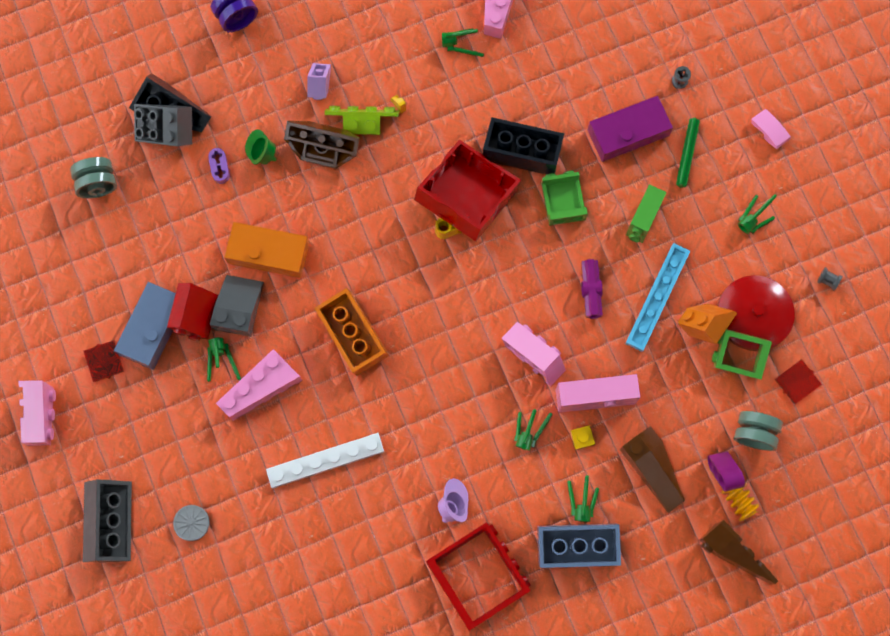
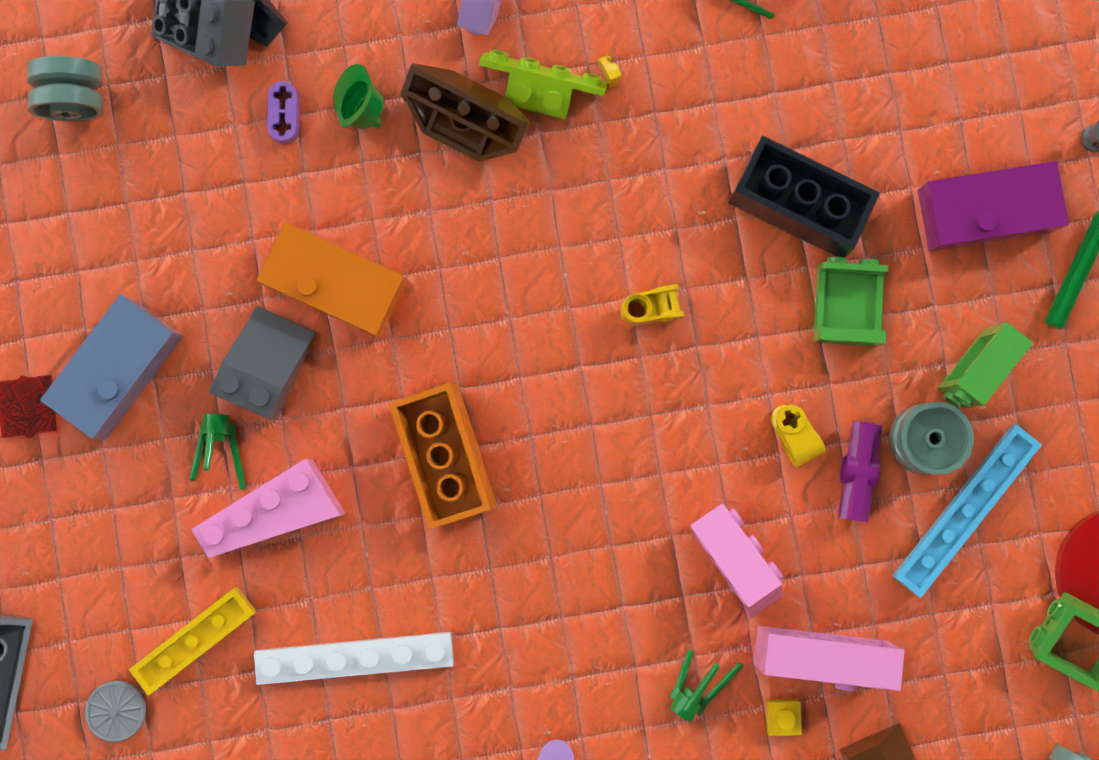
camera: 10 degrees right, 10 degrees up
red brick [167,283,218,341] -> none
red tile [414,139,521,241] -> none
orange slope [677,303,737,344] -> none
none -> yellow plate [129,587,257,696]
none -> yellow piece [771,405,826,468]
none -> sand green wheel [889,402,974,475]

